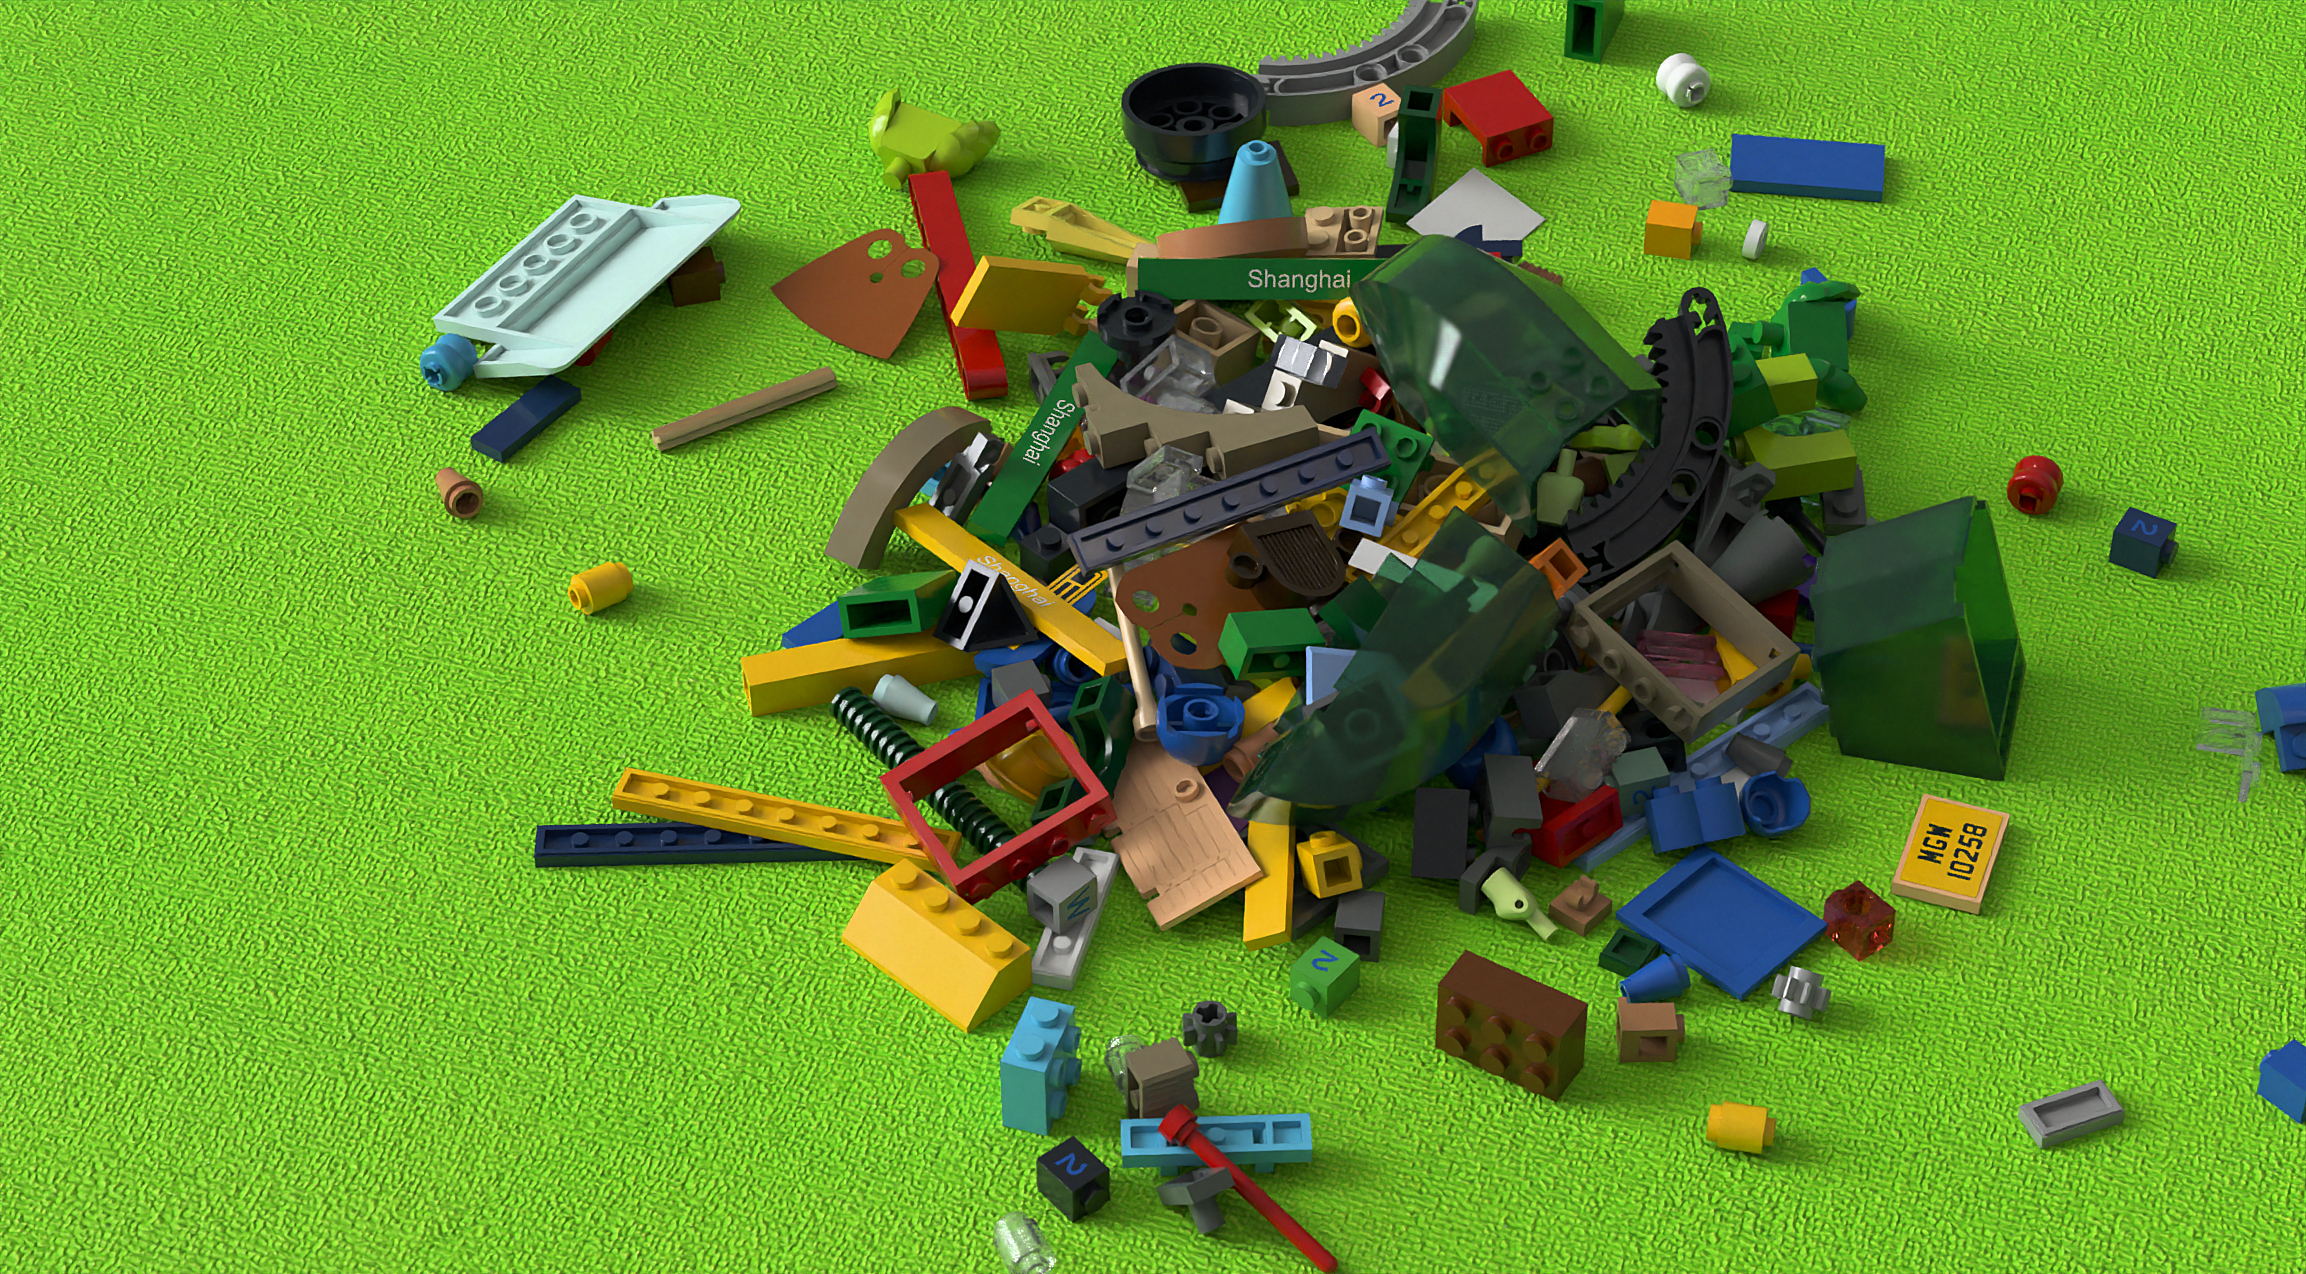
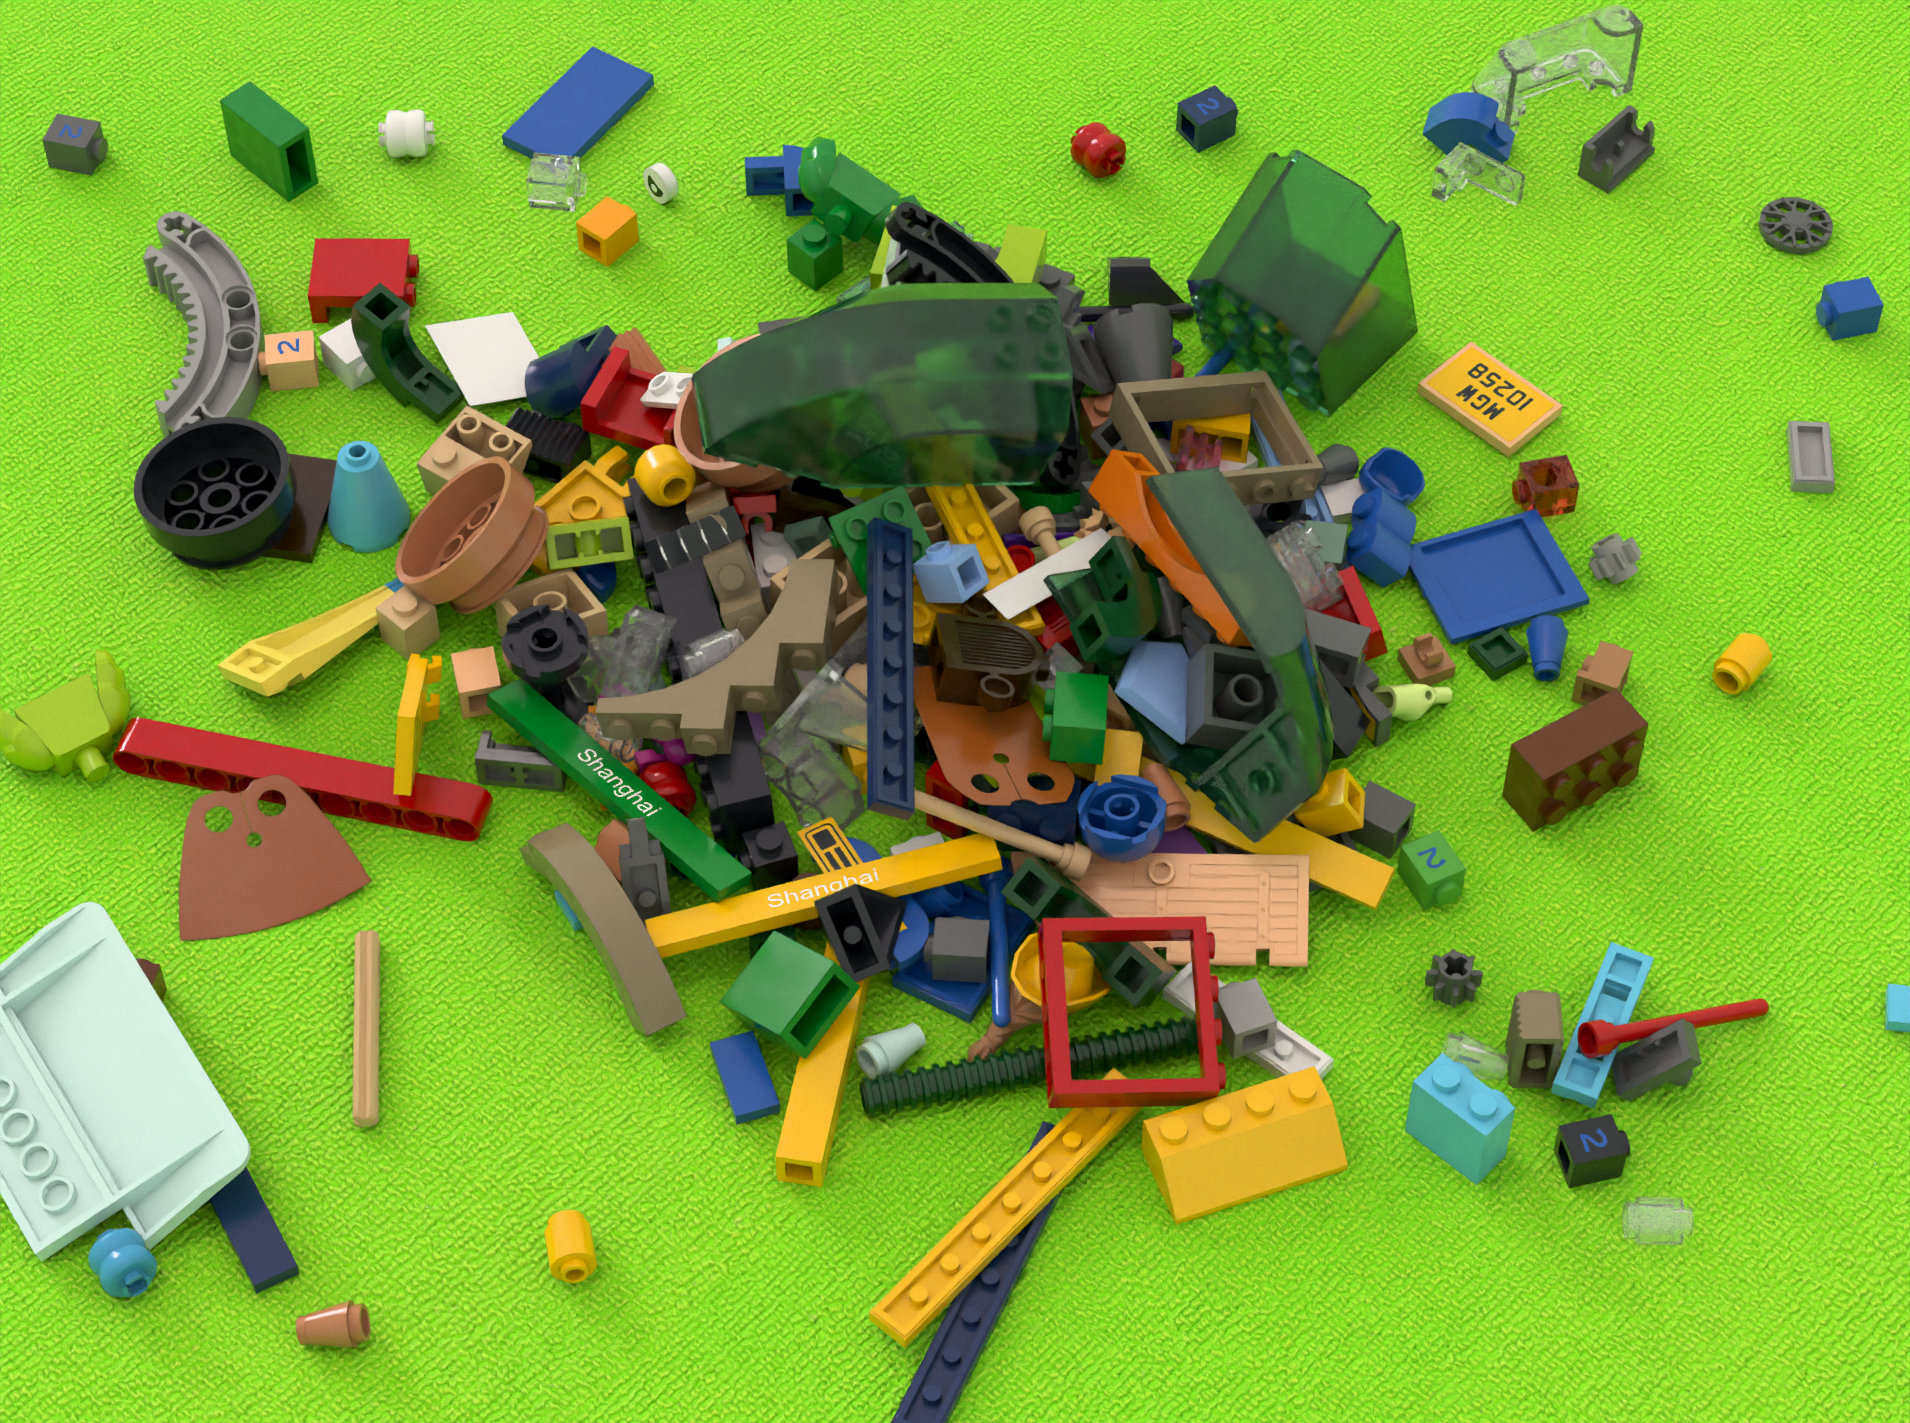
camera: 65 degrees left, 10 degrees up
green tile [1138,258,1460,300] -> none

